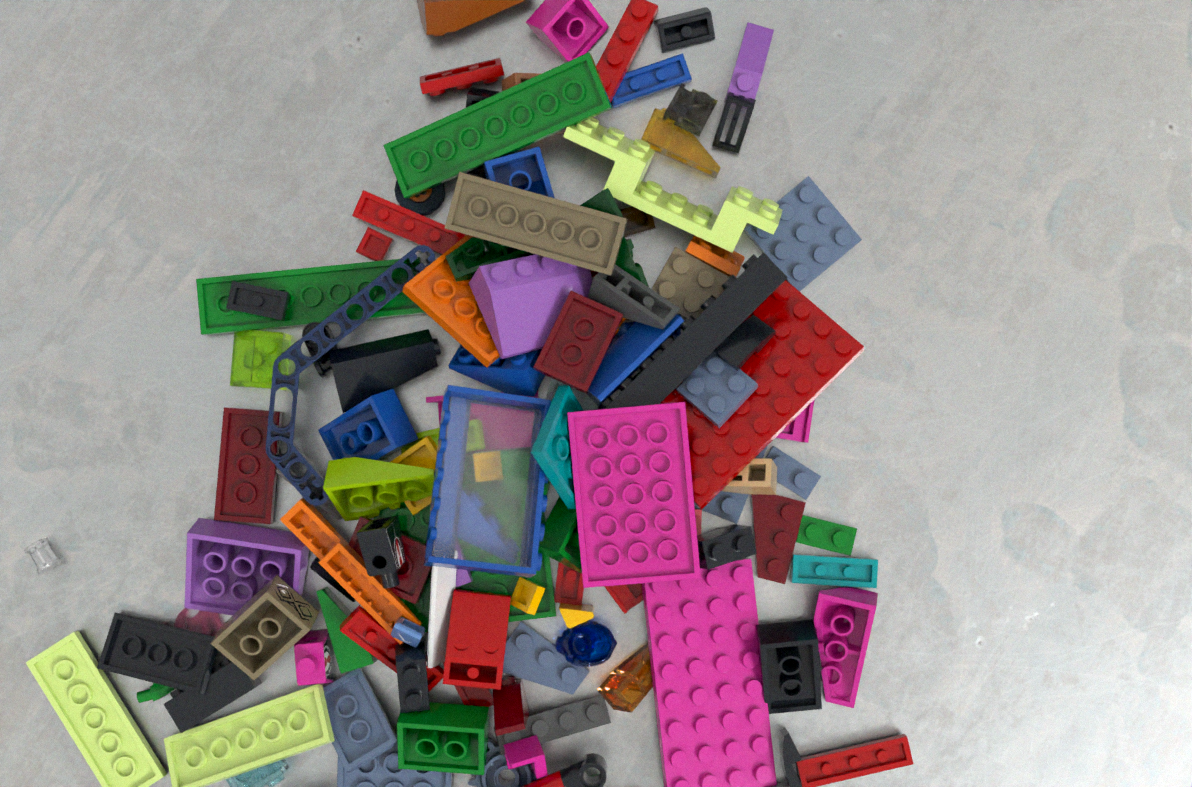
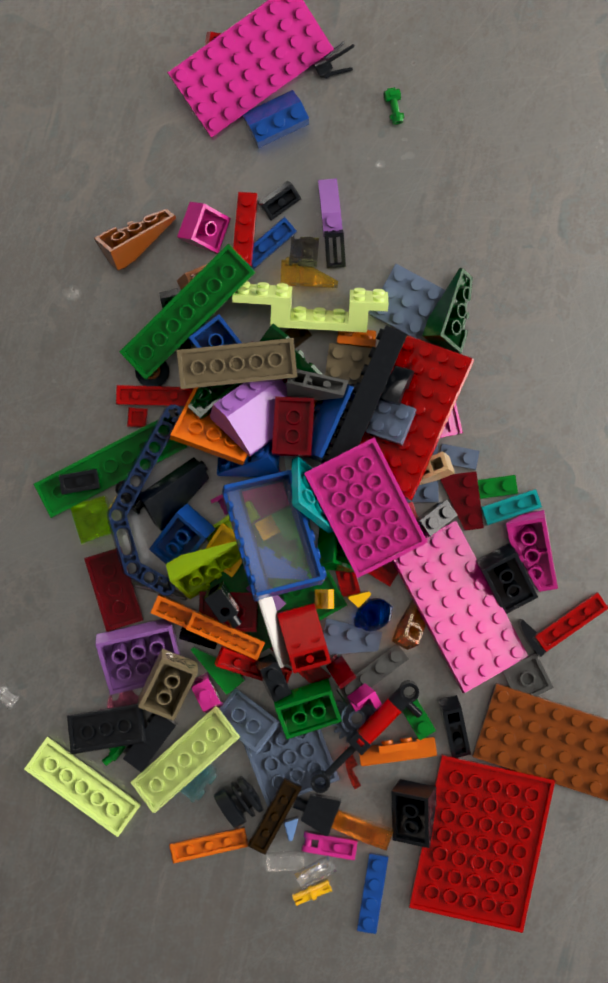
camera: 20 degrees left, 0 degrees up
medium blue slope [391,616,426,648] -> none
red plate [420,58,504,96] -> none
none -> dark green wedge [422,268,473,354]

